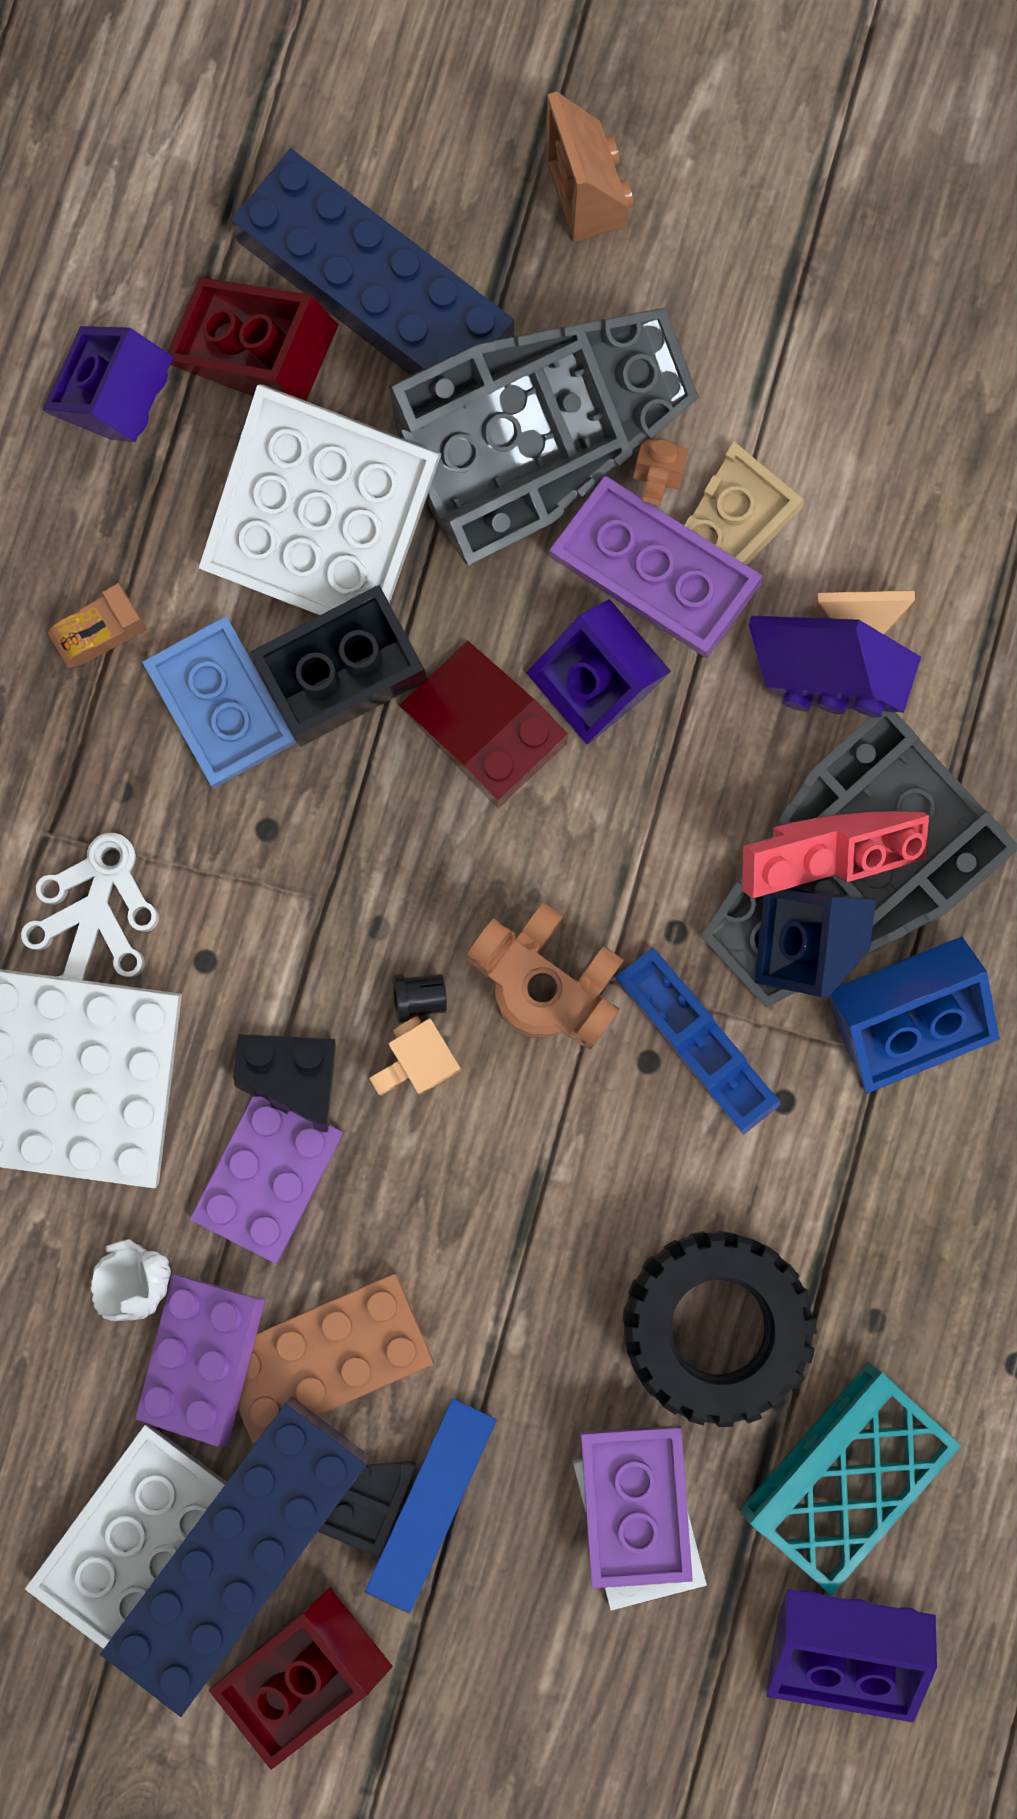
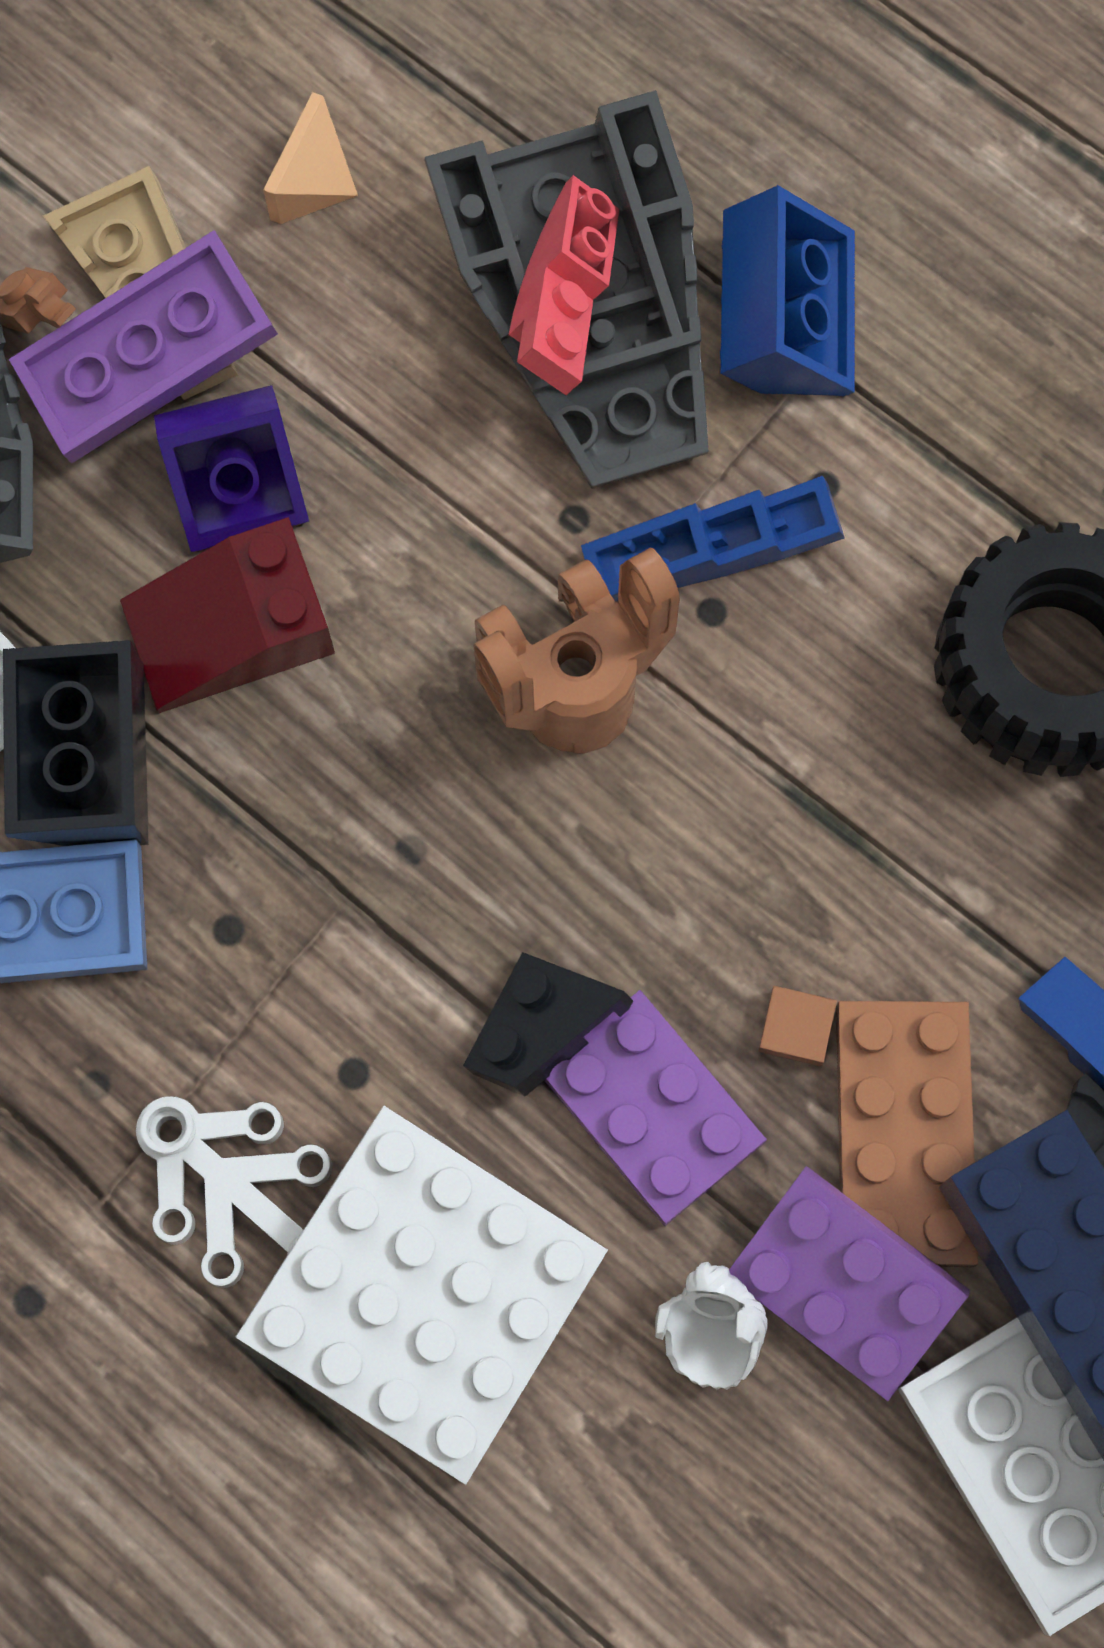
camera: 65 degrees left, 10 degrees down
light nougat brick [369,1016,461,1095] -> none
black bush [392,974,447,1023] -> none
dark purple slope [748,616,921,717] -> none
dark blue slope [754,889,876,997] -> none
none -> nougat tile [758,986,837,1067]

